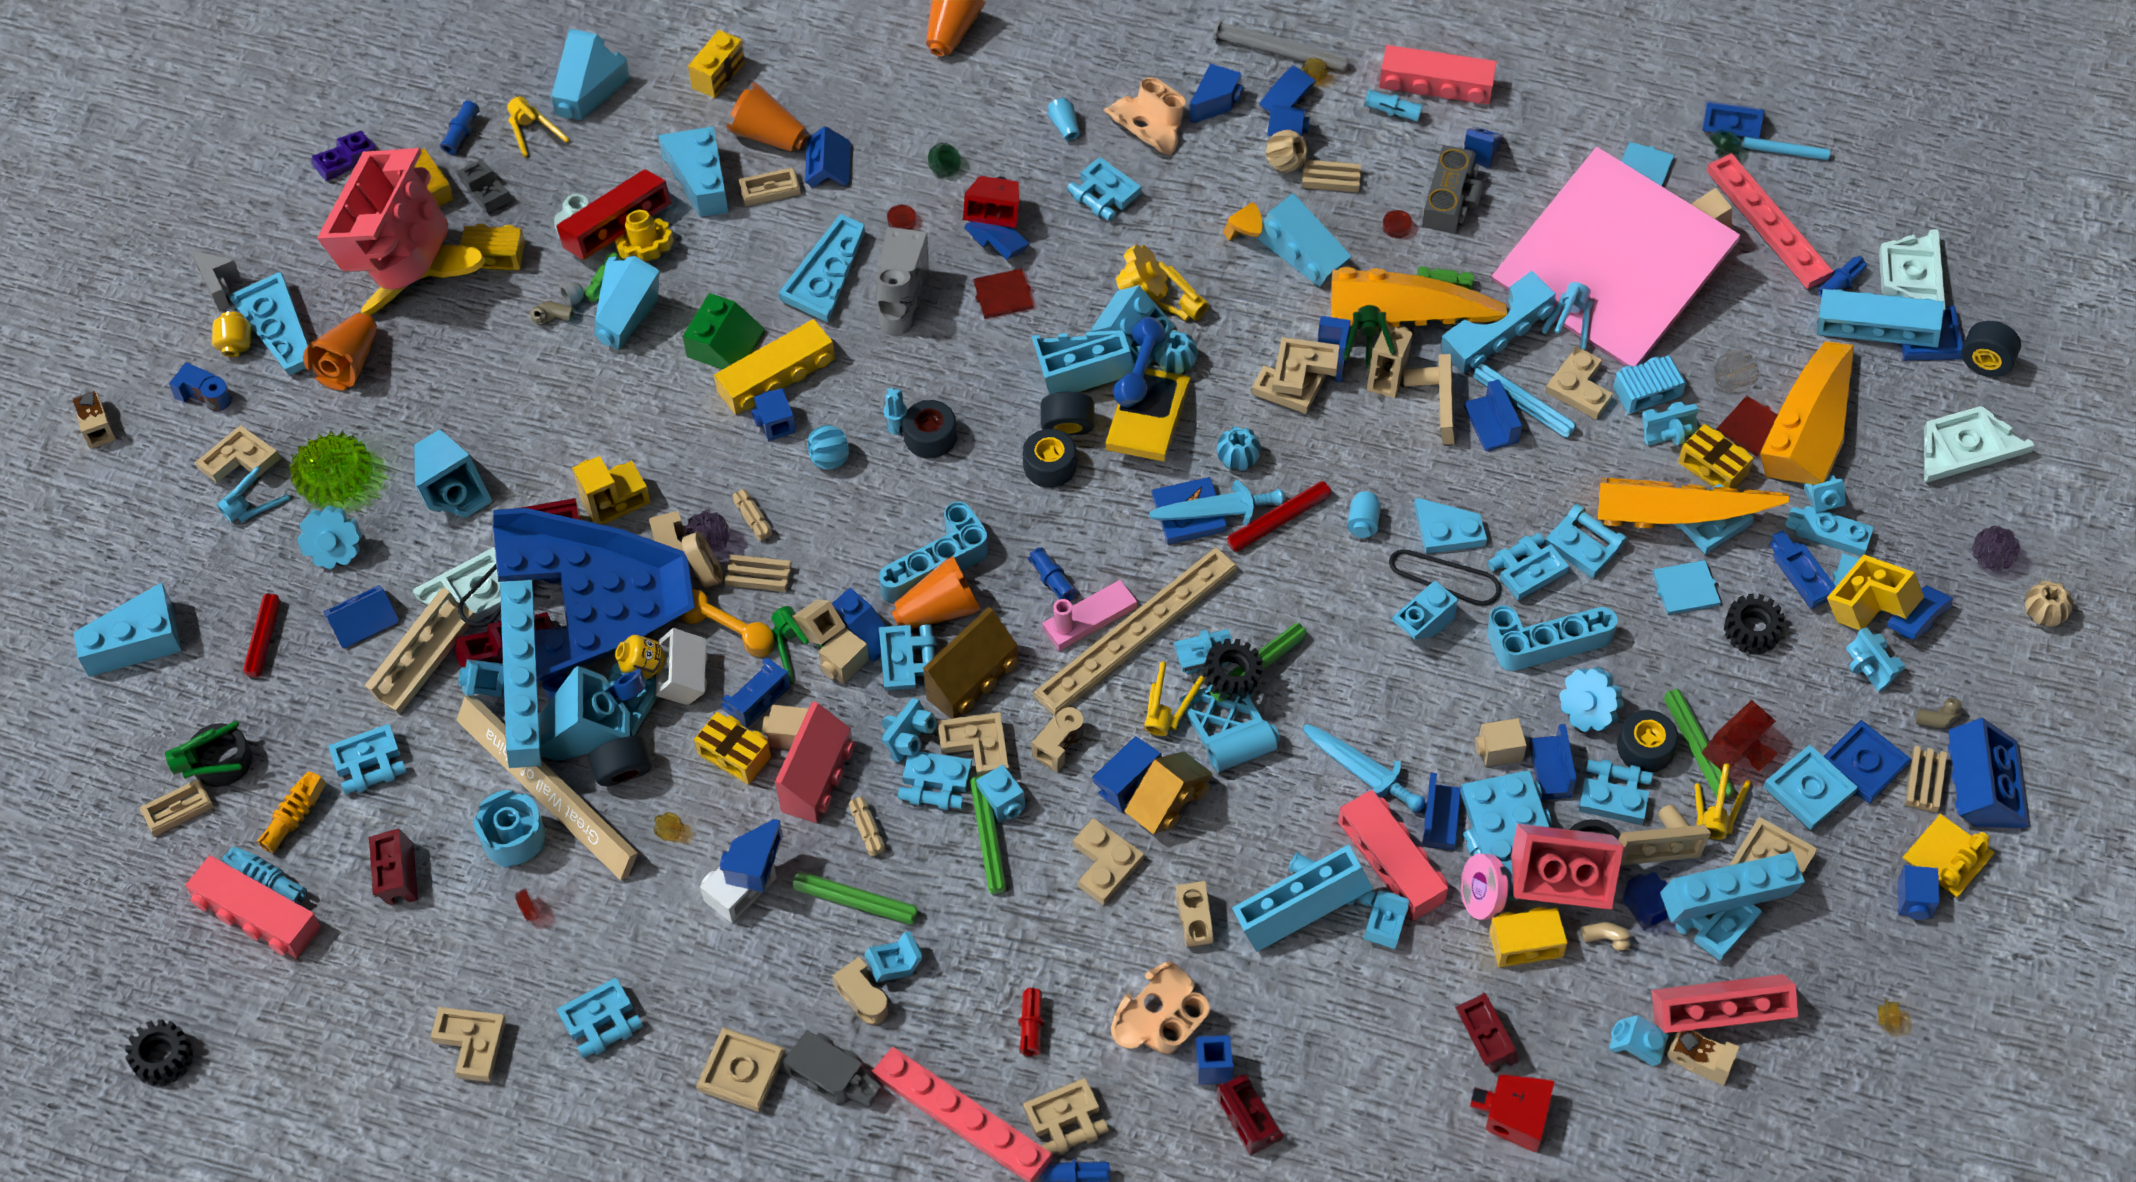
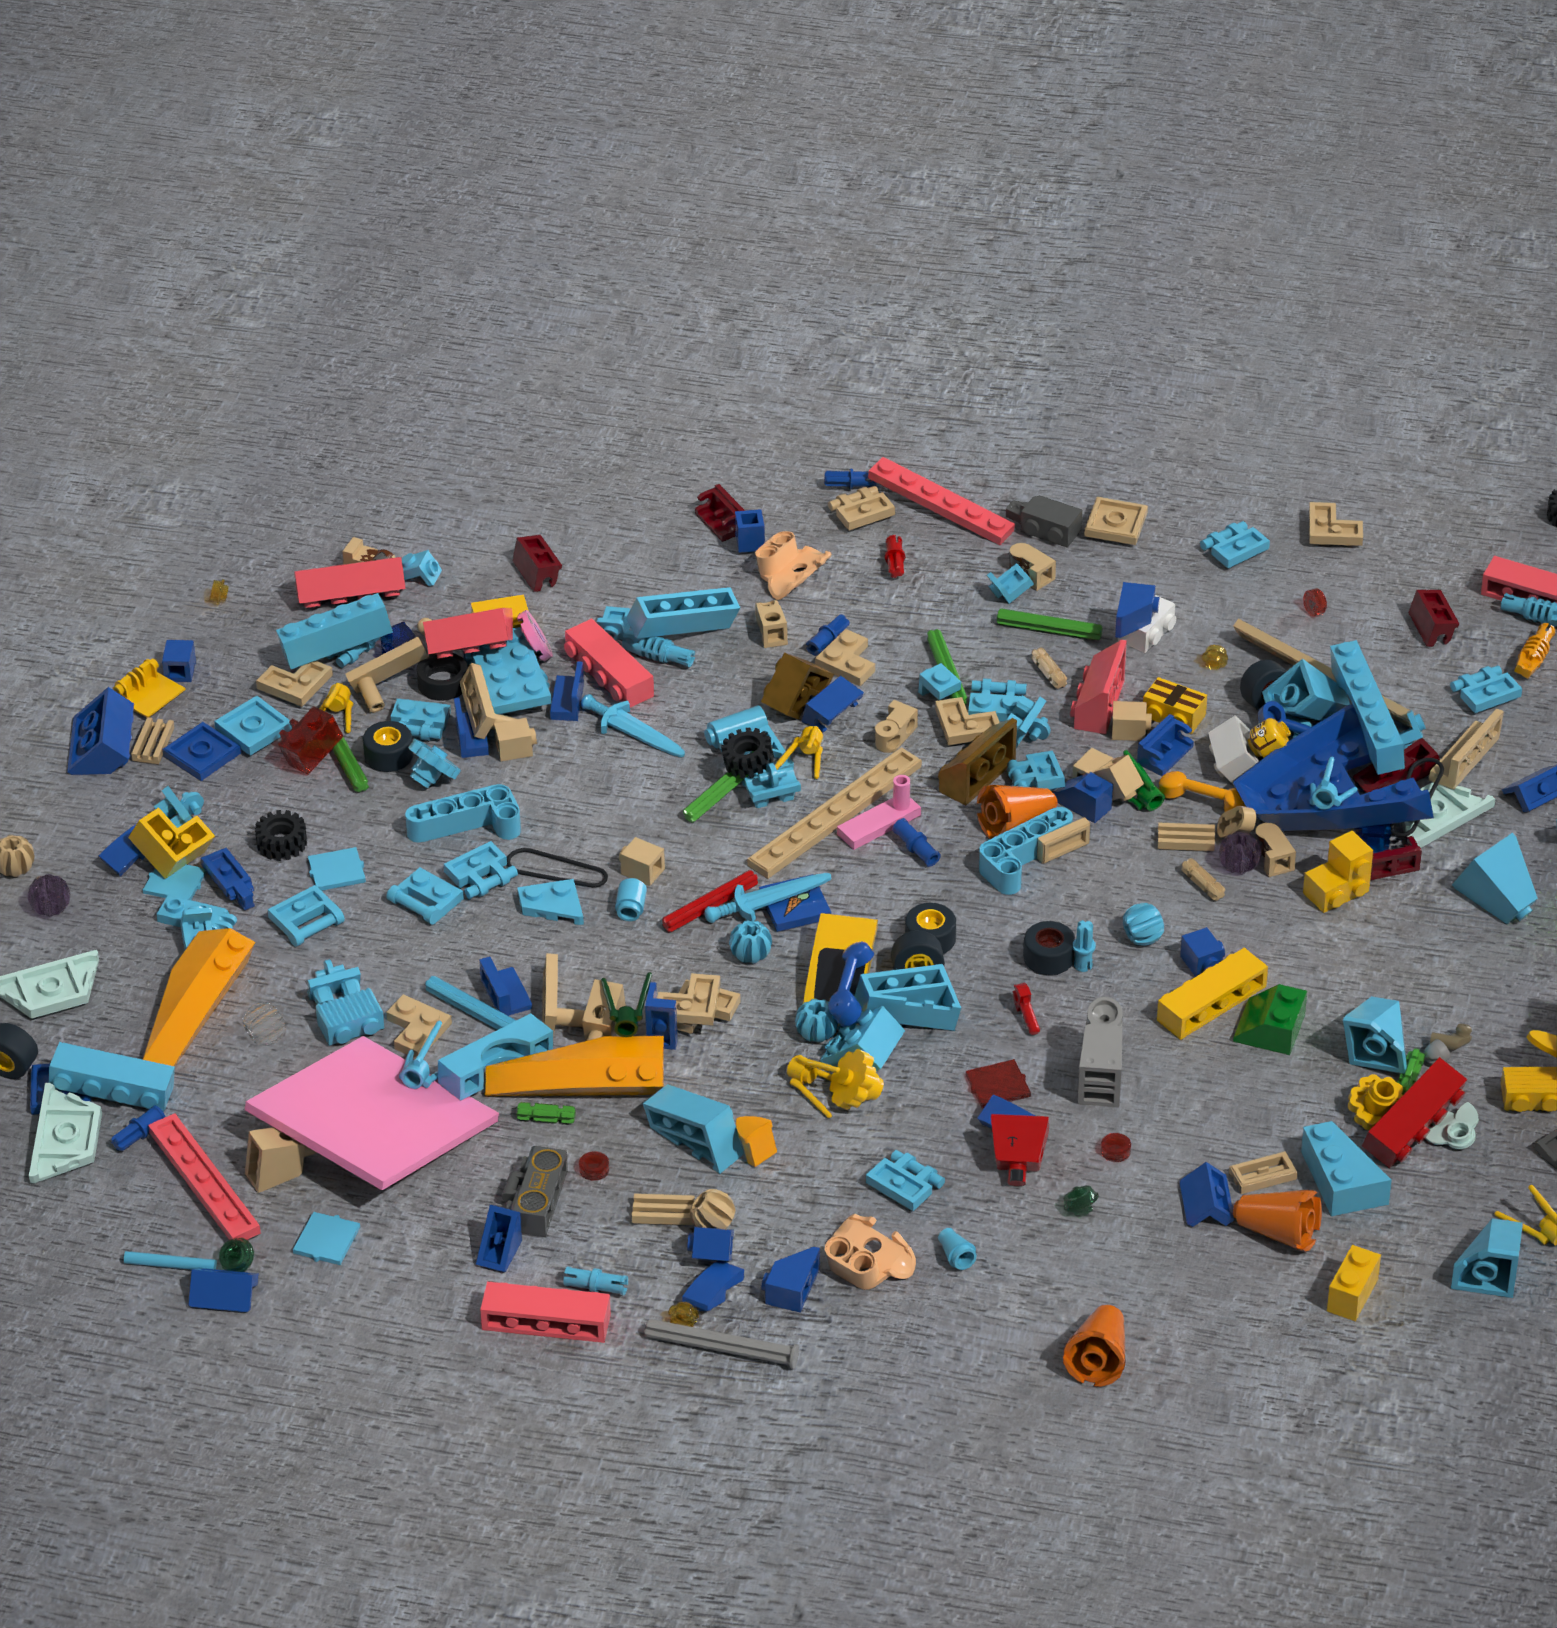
camera: 175 degrees right, 15 degrees down
medium azure brick [474,790,545,868] -> none
medium azure wing [778,213,865,323] -> none
medium azure slope [1392,580,1458,640] -> none
red torso [1469,1074,1555,1153] -> none
light orange wedge [1597,477,1790,528] -> none
yellow brick [1678,424,1754,489] -> none
clear red piece [1716,396,1778,457] -> none
dark tan arm [1915,698,1962,728] -> none
none -> tan piece [460,663,516,739]
none -> tan brick [619,837,665,886]
none -> blue axle [806,614,850,656]
none -> red bar [1012,983,1040,1035]
none -> tan tile [1037,817,1090,864]
none -> medium azure plant [1310,757,1358,809]

